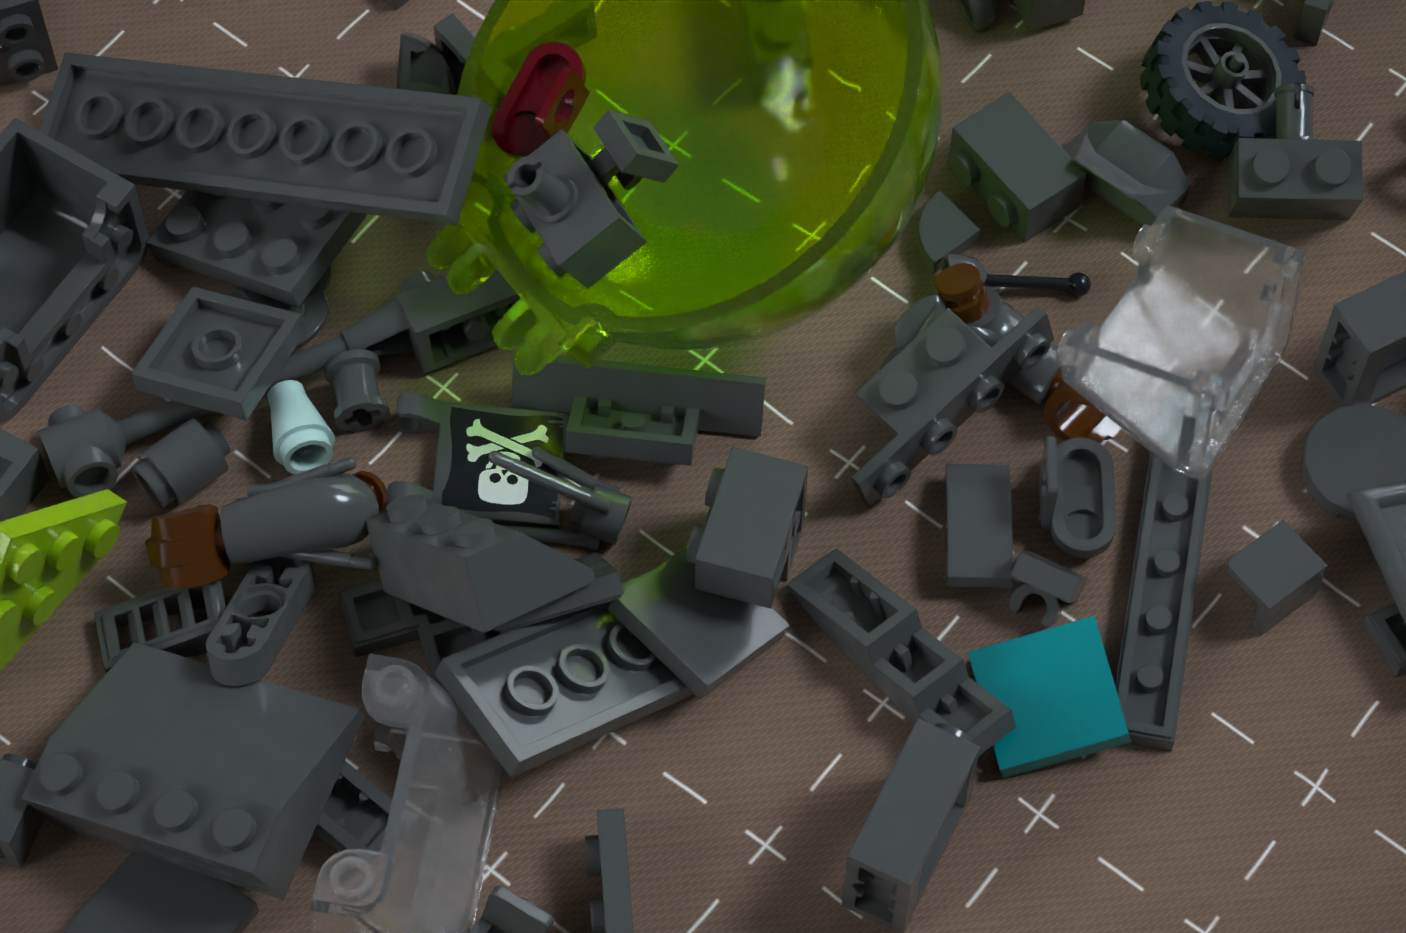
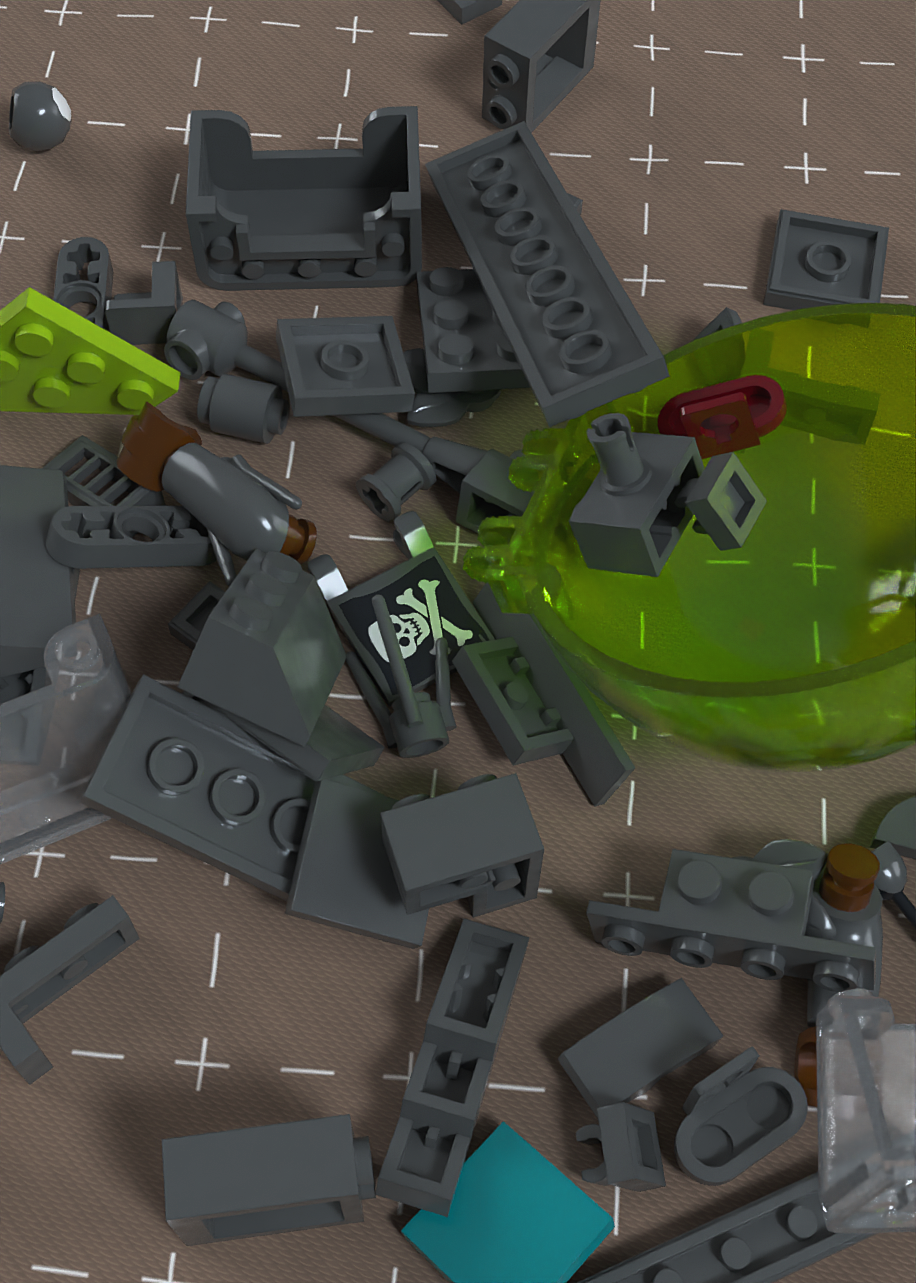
camera: 55 degrees right, 0 degrees up
light aqua cone [267,380,335,474] -> none

